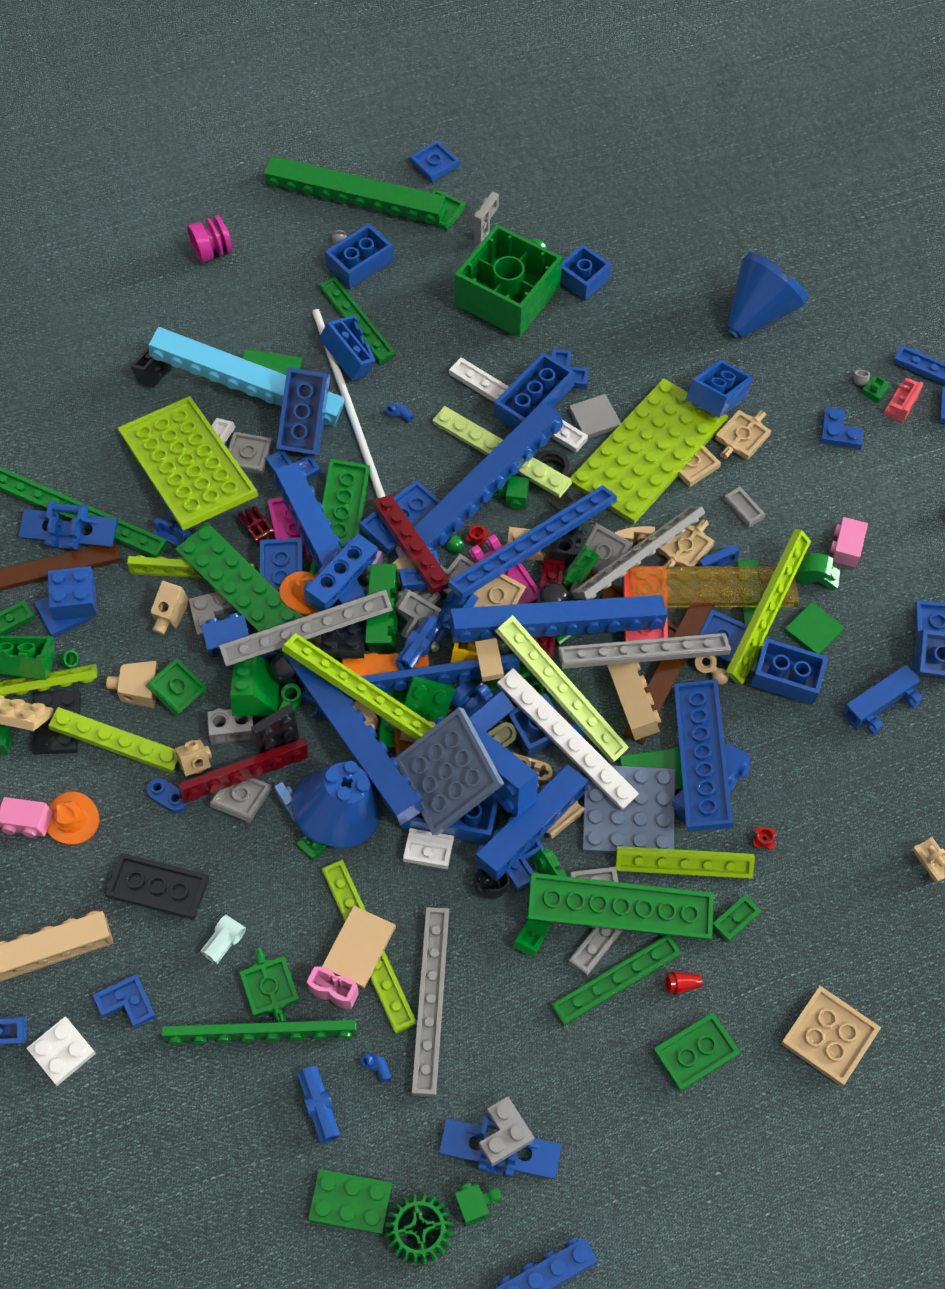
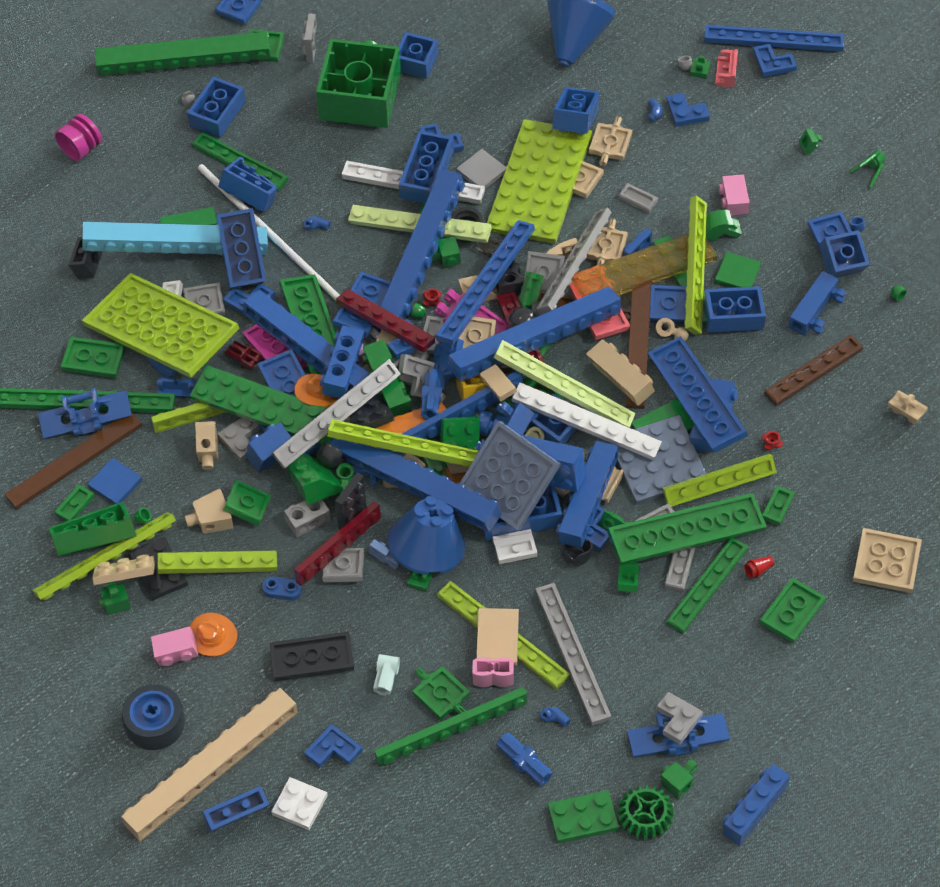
camera: 20 degrees left, 5 degrees down
blue brick [48,566,97,620] -> none
tan brick [175,739,212,776] -> none
light grey tile [558,633,731,669] -> none
none -> green plate [61,337,126,379]
none -> blue arm [648,98,663,121]
none -> reddish brown tile [764,335,863,406]

